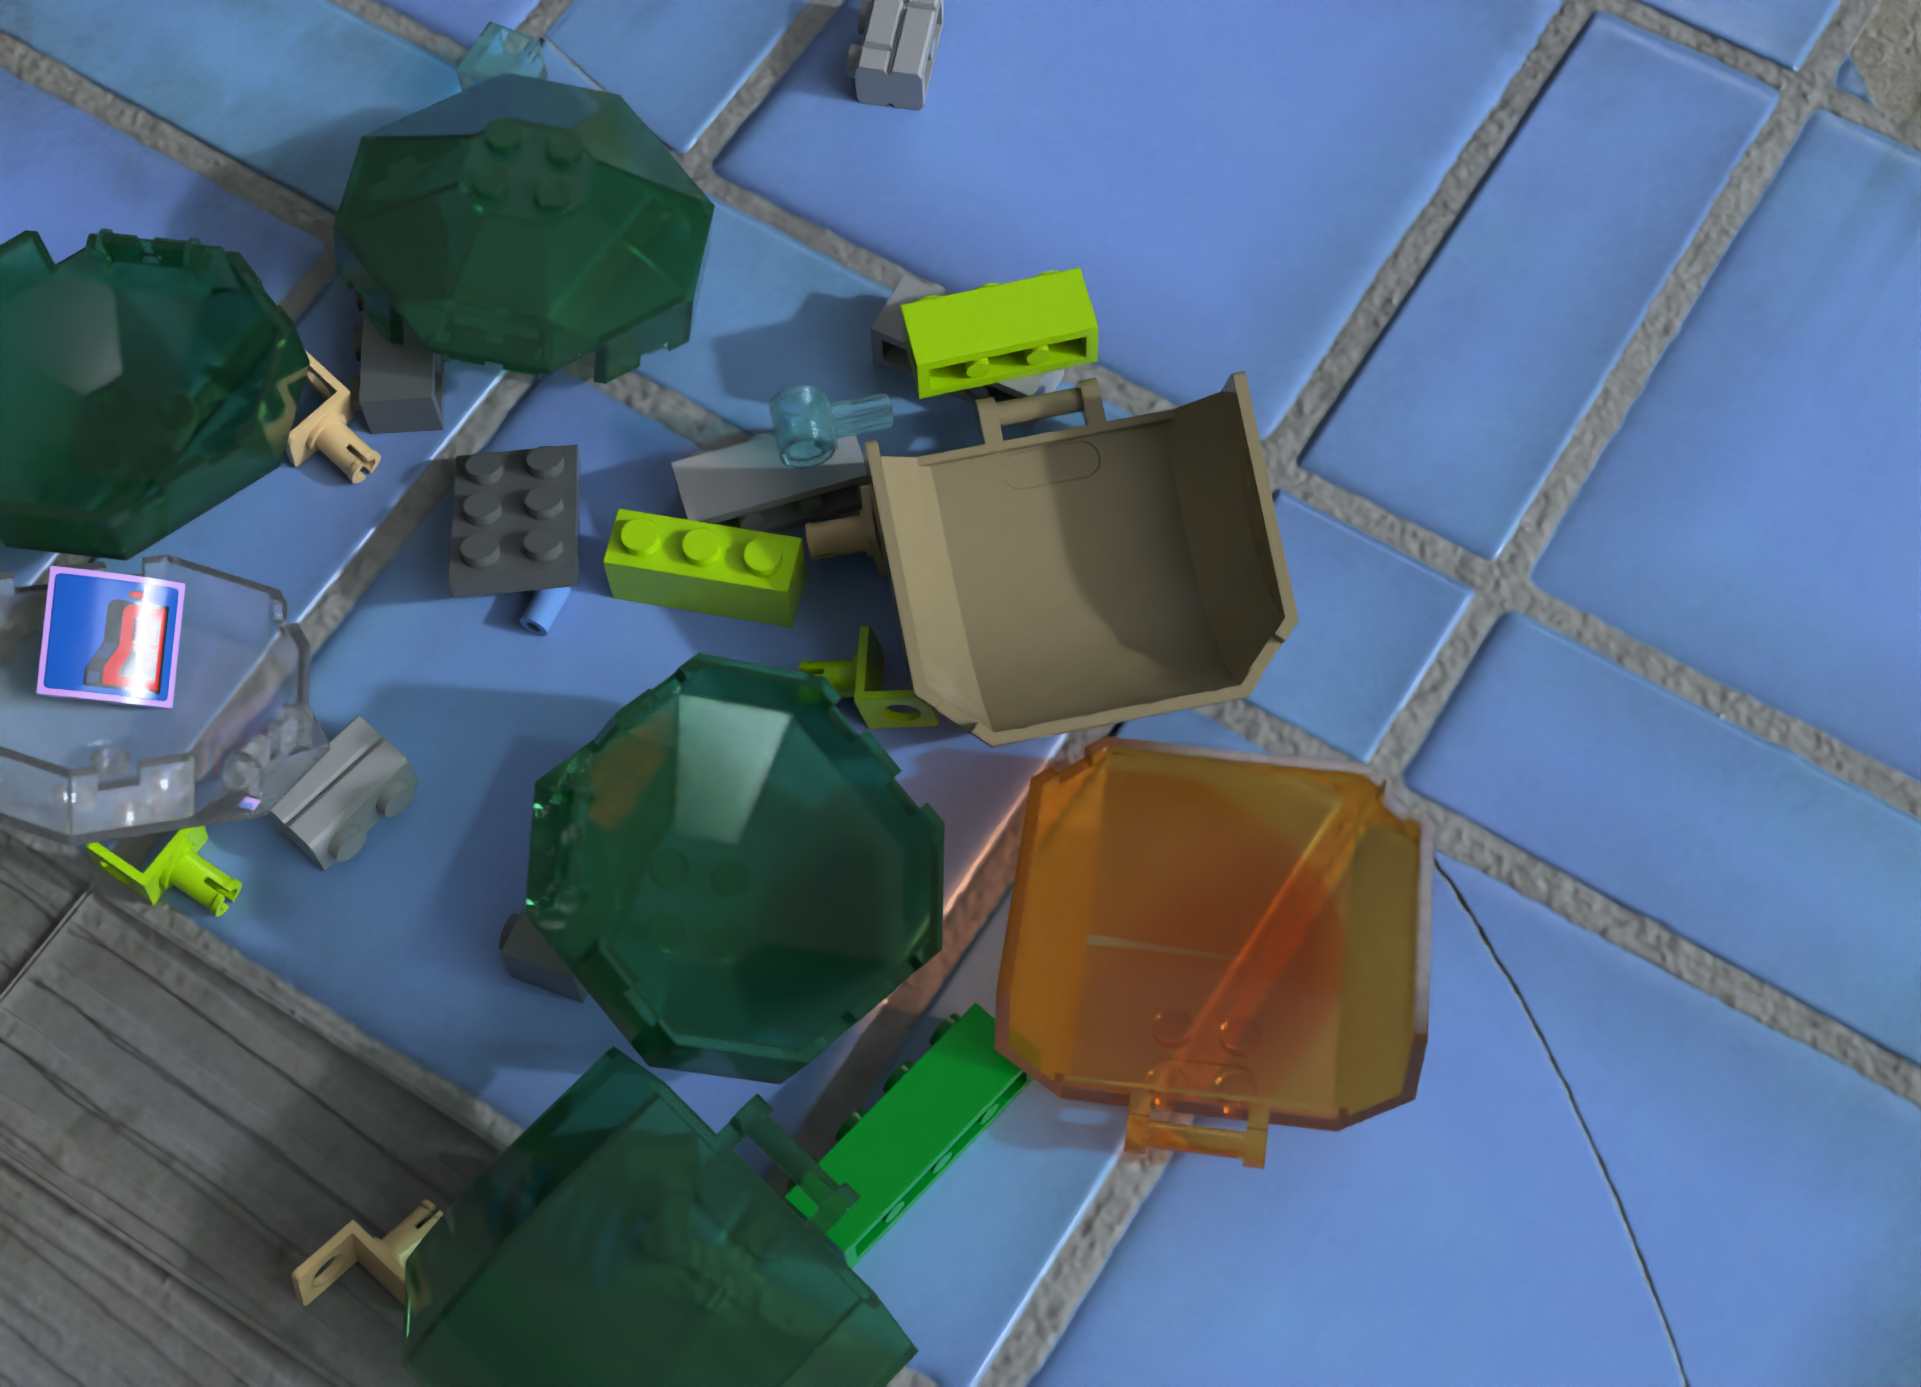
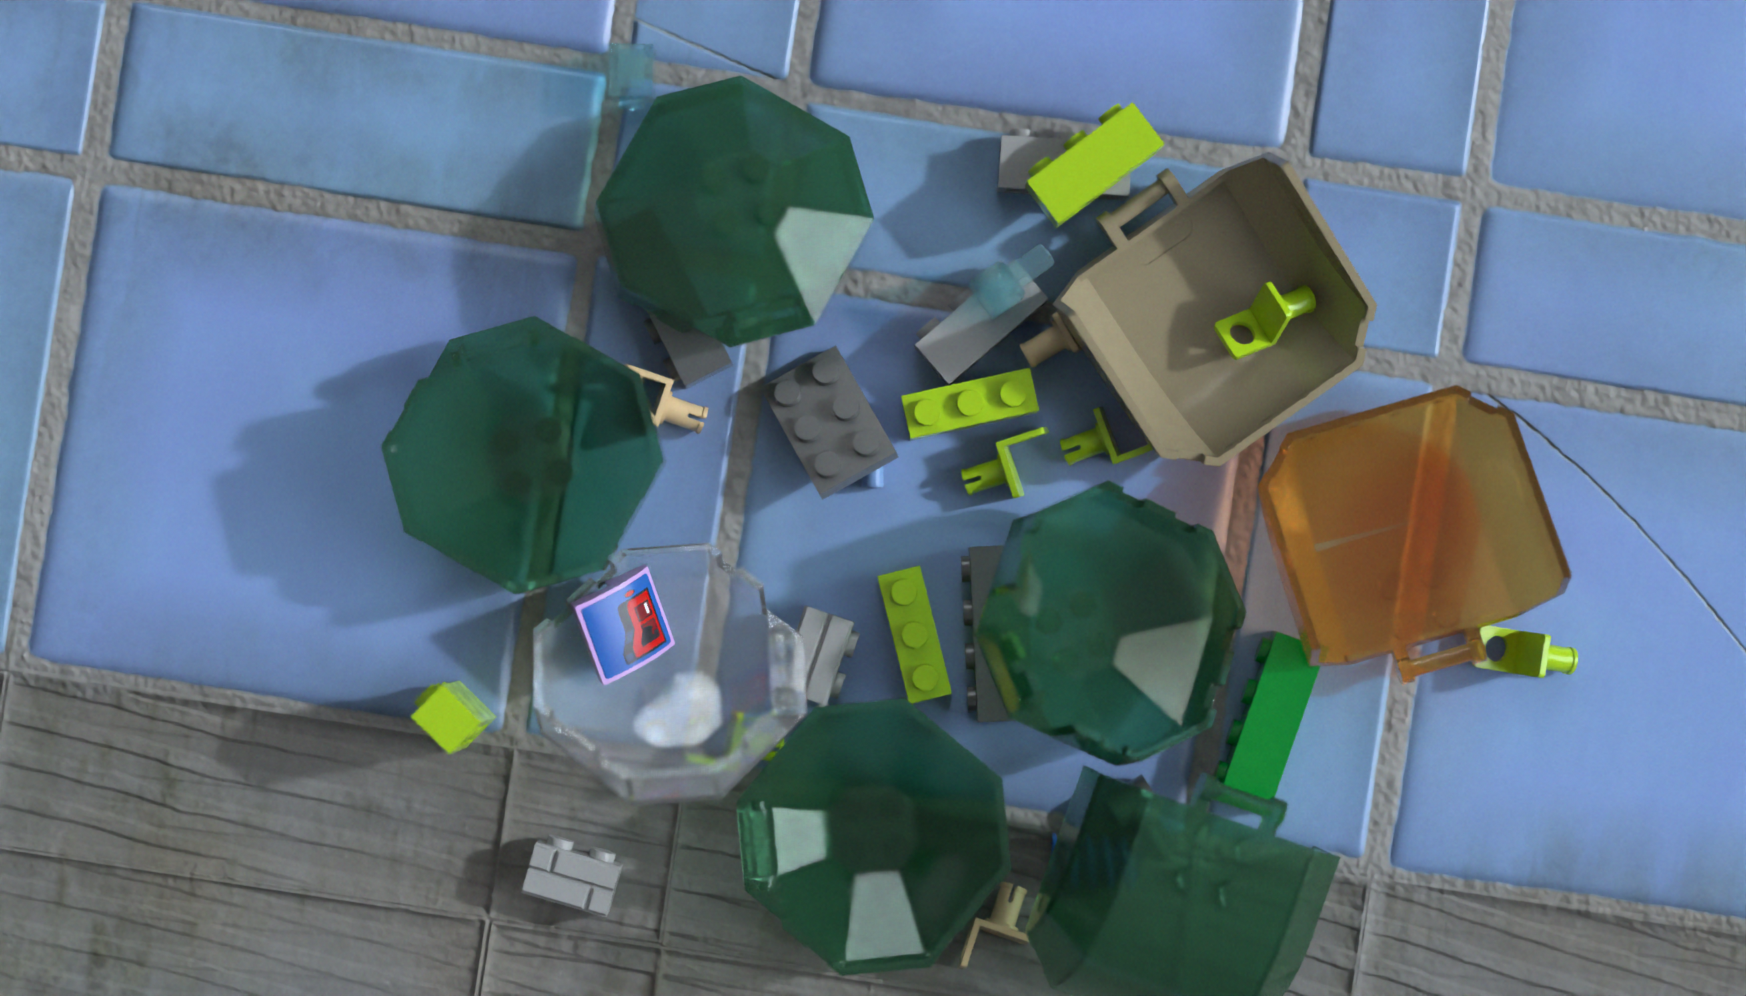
camera: 25 degrees left, 25 degrees up
none -> clear green windscreen [736,696,1011,976]
none -> lime brick [877,565,952,704]
none -> lime bracket [961,427,1049,499]
none -> lime bracket [1213,281,1316,360]
none -> lime bracket [1472,624,1578,678]

